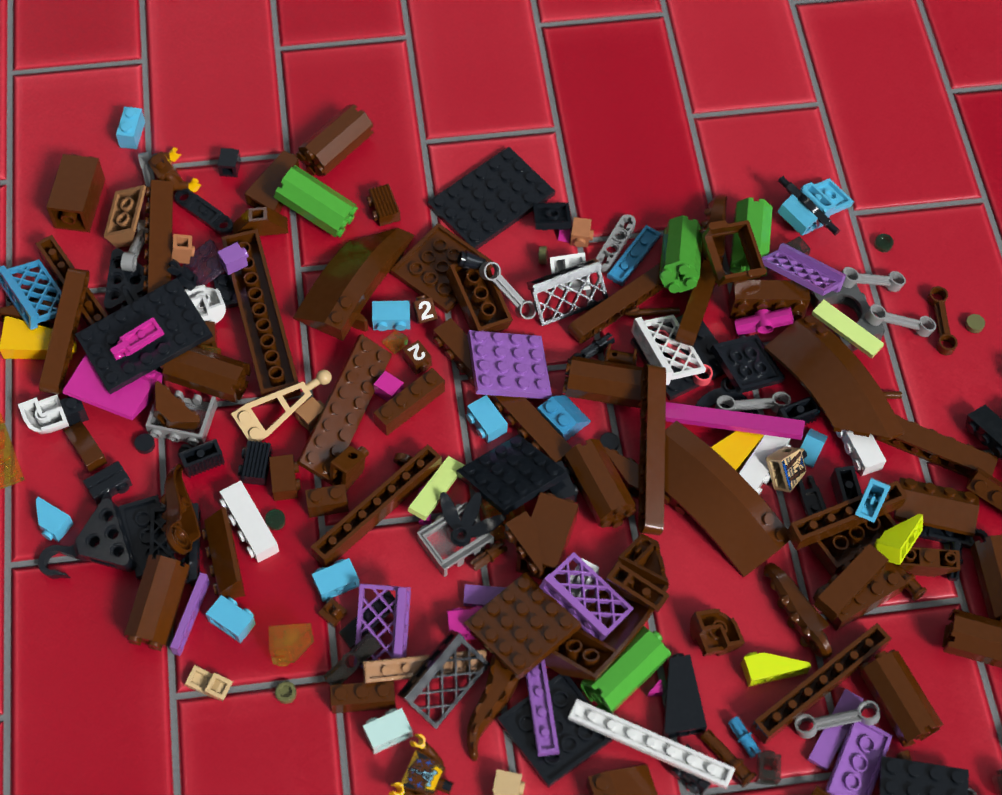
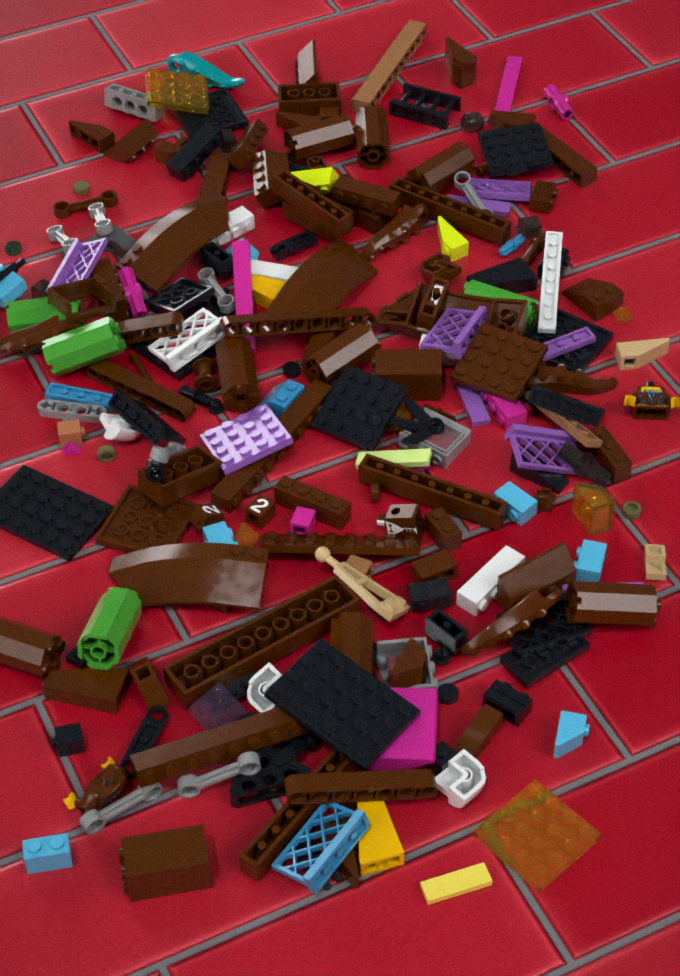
camera: 105 degrees left, 15 degrees down
black piece [38,498,136,579] -> none
medium nougat slope [104,185,146,248] -> none
dark pink hinge [110,317,164,360] -> none
black plate [167,259,198,291] -> none
nougat brick [172,234,195,264] -> none
medium lavender brick [217,242,249,275] -> none
clear green tile [265,509,286,530] -> none
light aqua brick [363,708,413,754] -> none
reddish brown brick [366,184,401,226] -> none
medium azure brick [466,395,508,443] -> none
reddish brown slope [504,511,543,579] -> none
black plate [533,203,572,230] -> none
tan torso [766,446,807,492] -> none
yellowish green tile [811,300,884,359] -> none
black brick [830,465,862,504] -> none
medium azure slope [855,478,890,523] -> none

